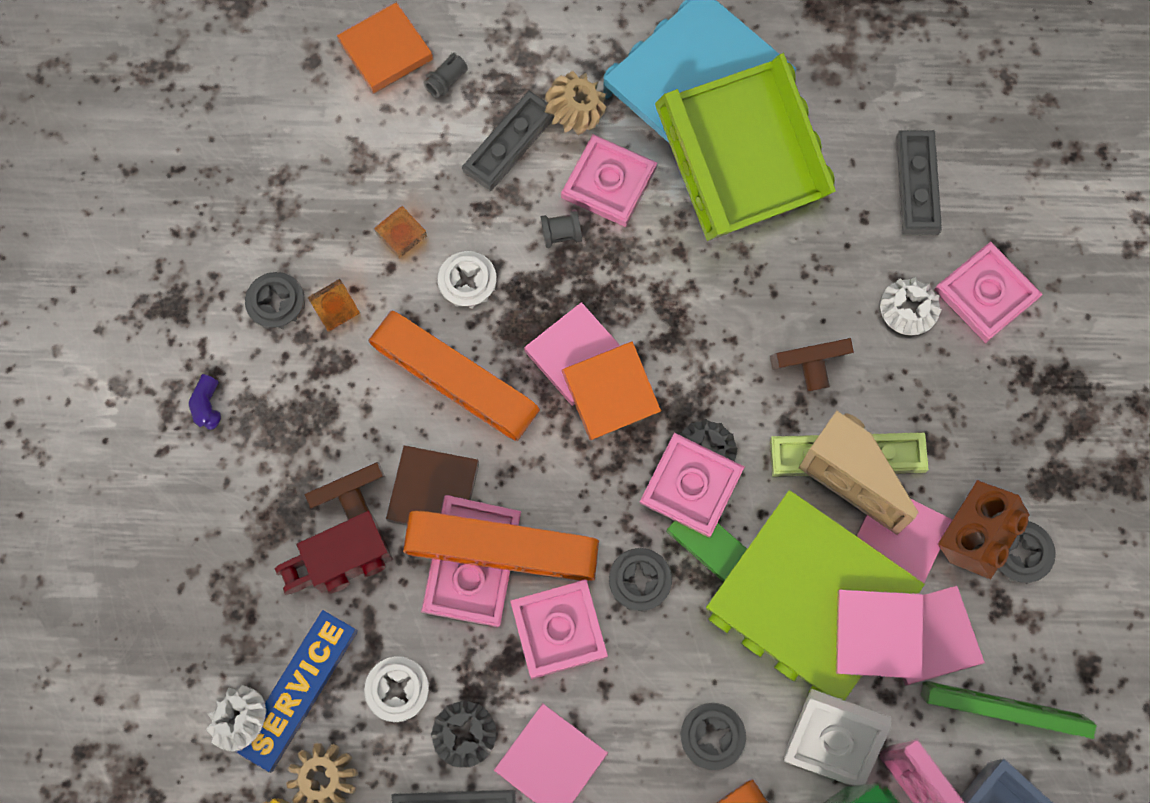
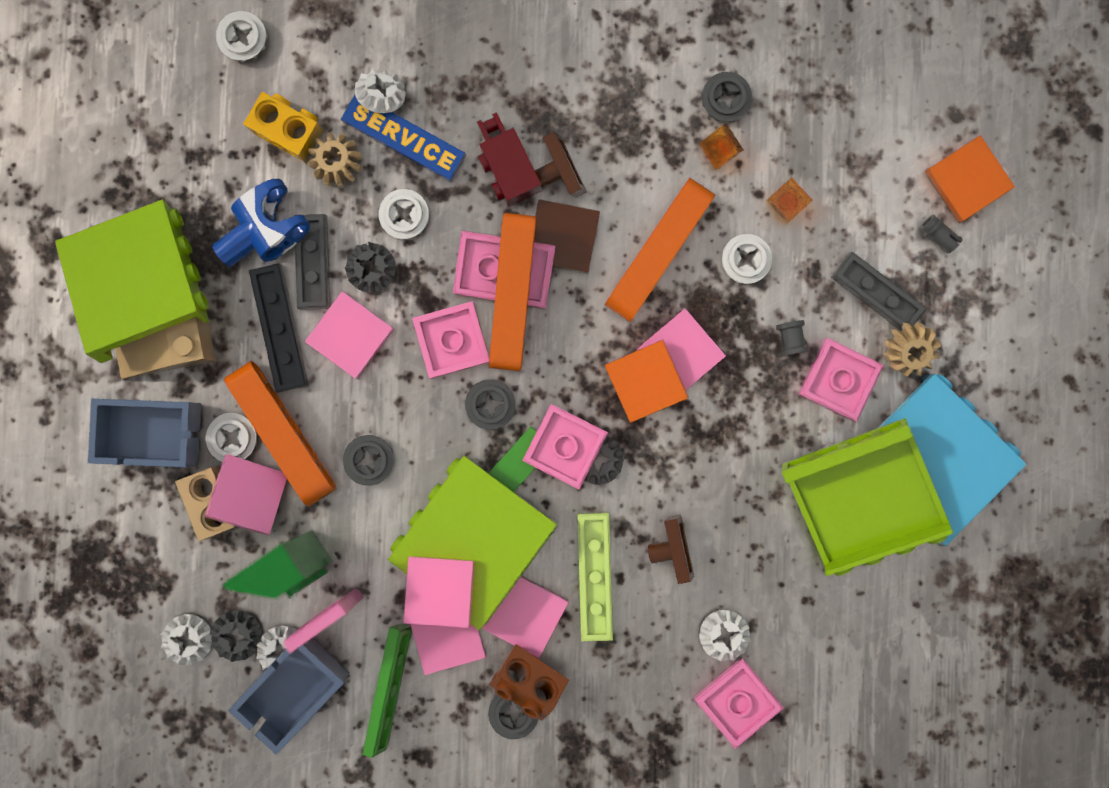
camera: 80 degrees right, 15 degrees up
dark purple arm [188,374,221,430] -> none
white plate [784,689,891,786] -> none
tan slope [799,411,919,535] -> none
dark grey tile [896,130,942,235] -> none

